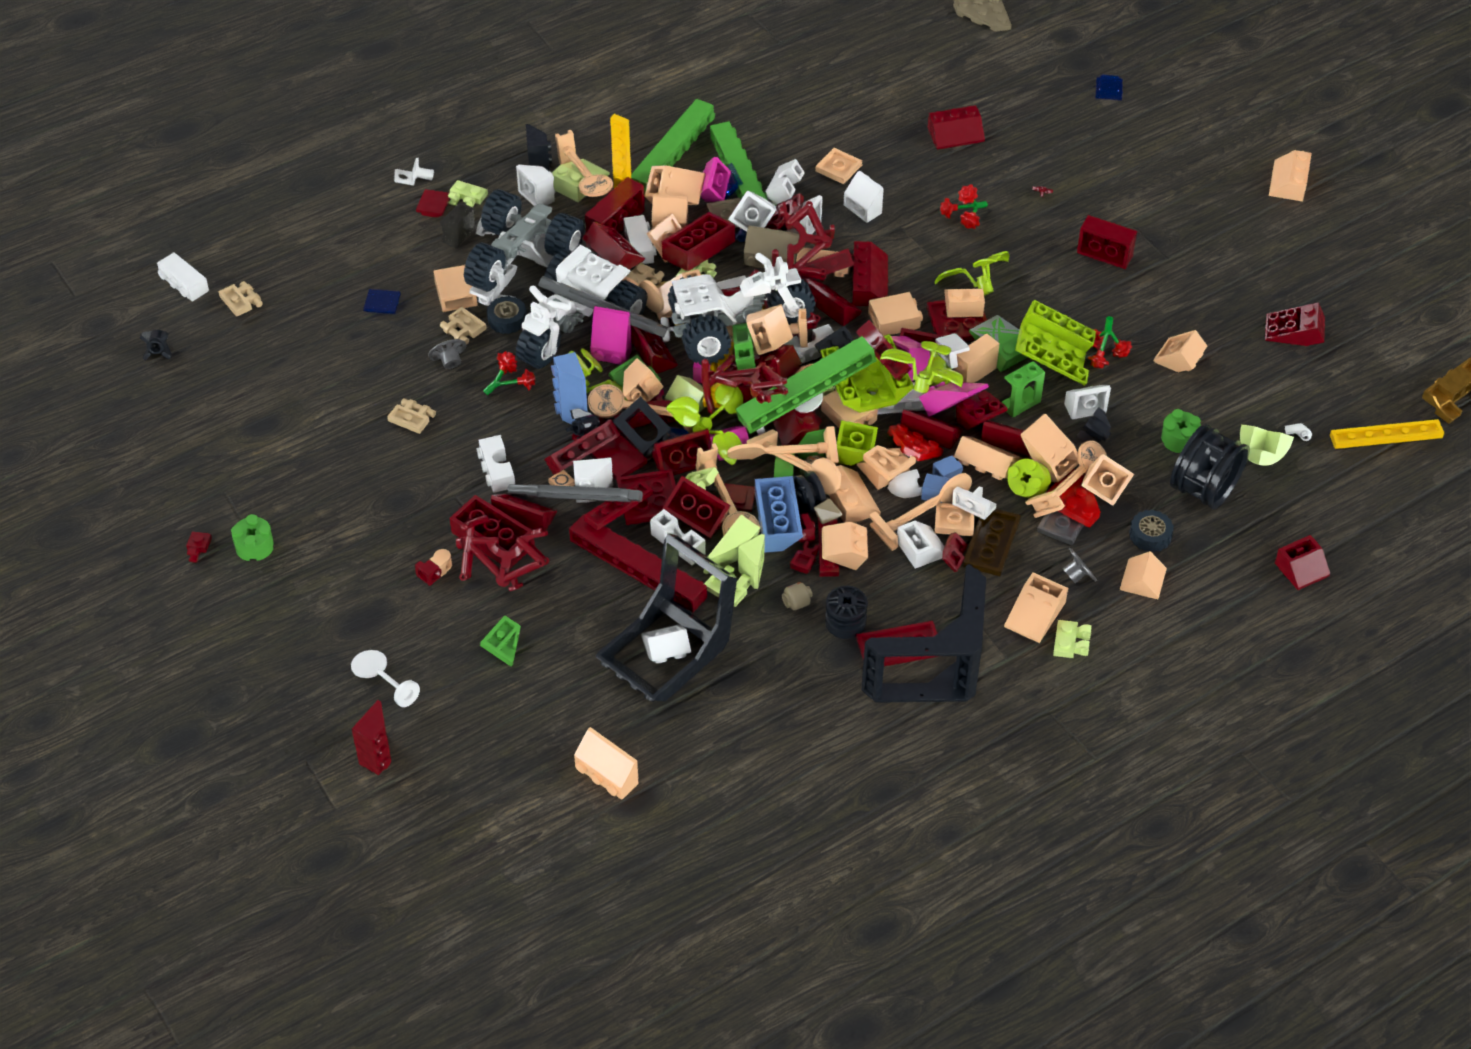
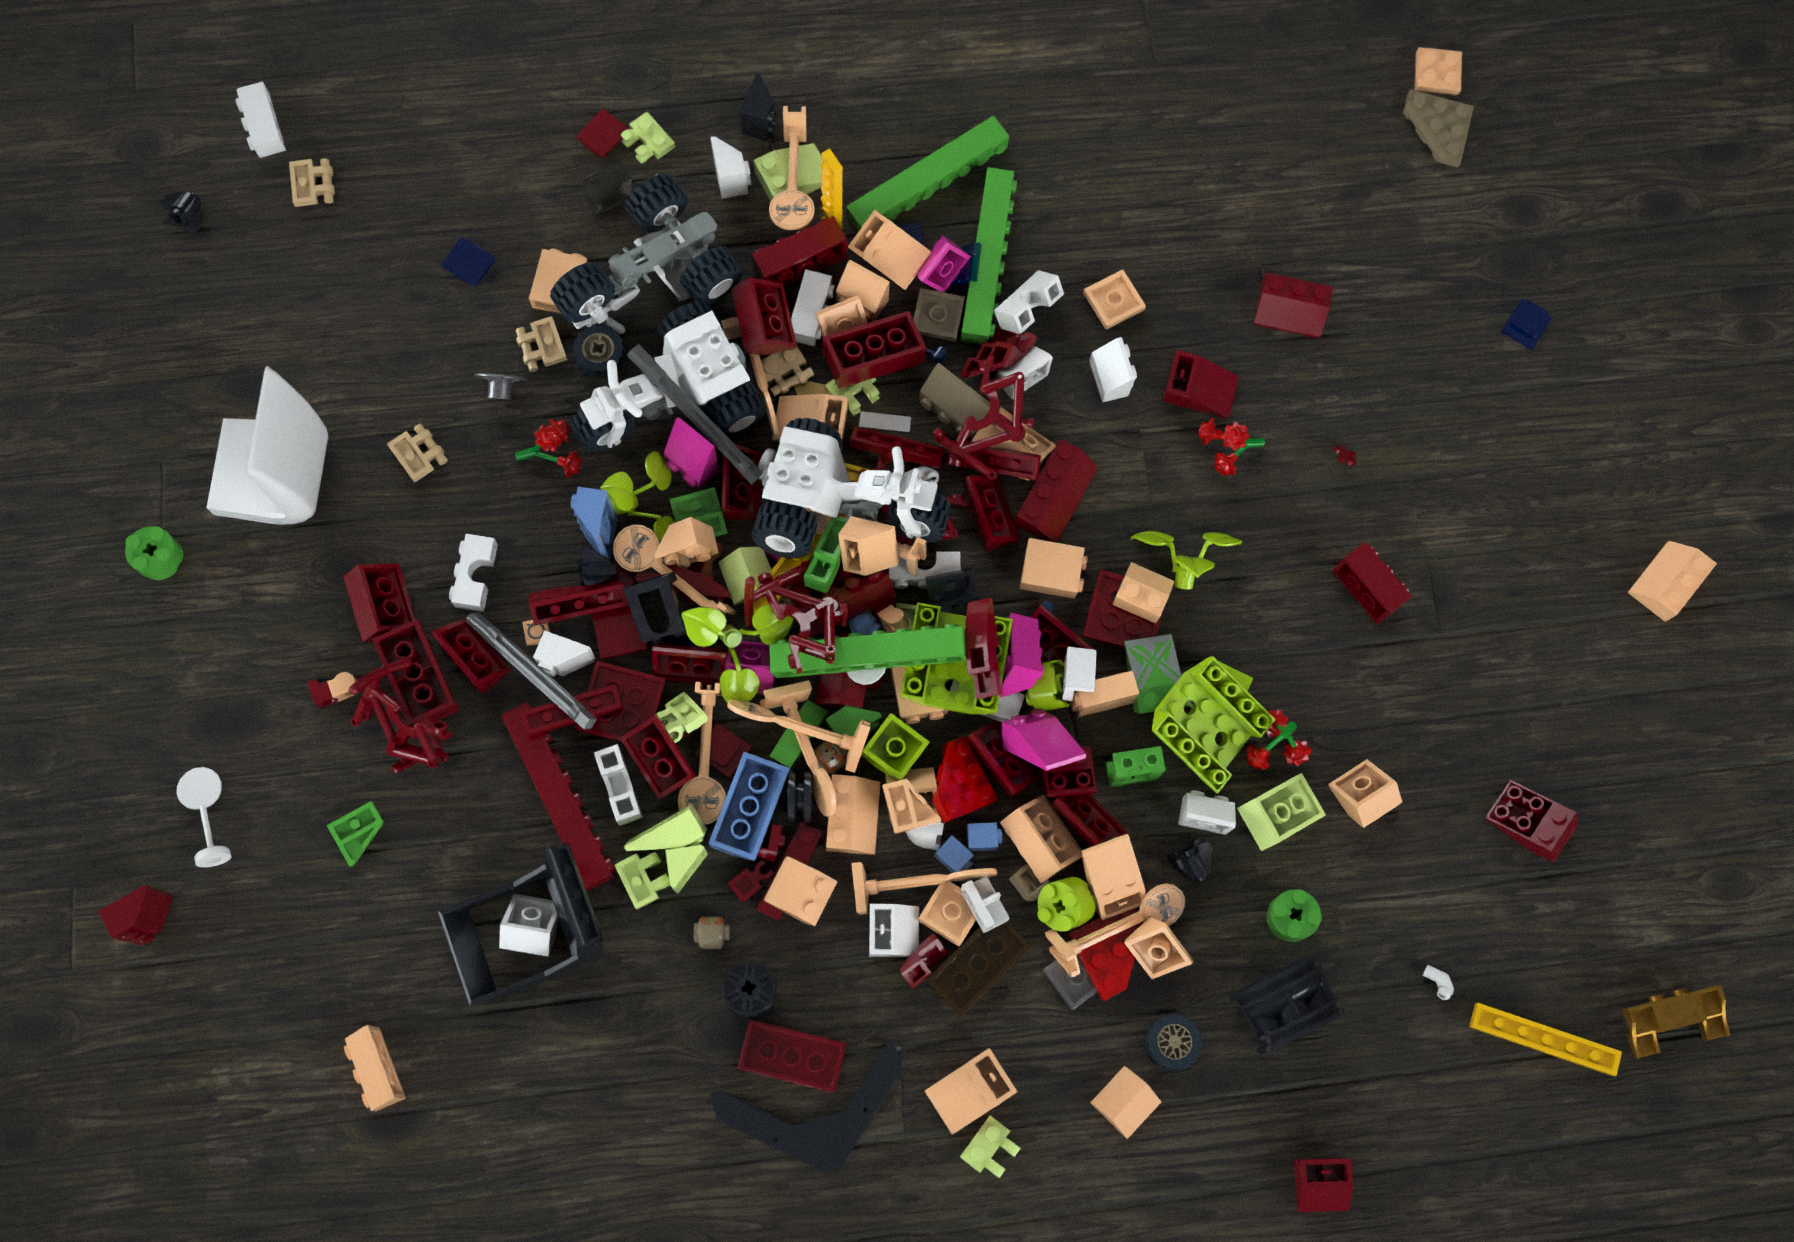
camera: 20 degrees right, 25 degrees up
dark red plate [186,531,212,562] -> none
white bracket [394,158,434,185] -> none
white slope [728,190,776,232] -> none
dark tan slope [814,498,842,524] -> none
lime plant [880,341,963,393] -> none
flat silver wheel [1063,548,1097,583] -> none
yellowish green brick [1240,425,1294,466] -> none
none -> white piece [207,366,328,525]
none -> dark red slope [343,563,415,642]
none -> dark tan plate [1009,864,1049,901]
none -> dark red slope [1162,350,1239,419]
none -> yellowish green slope [1237,773,1326,851]

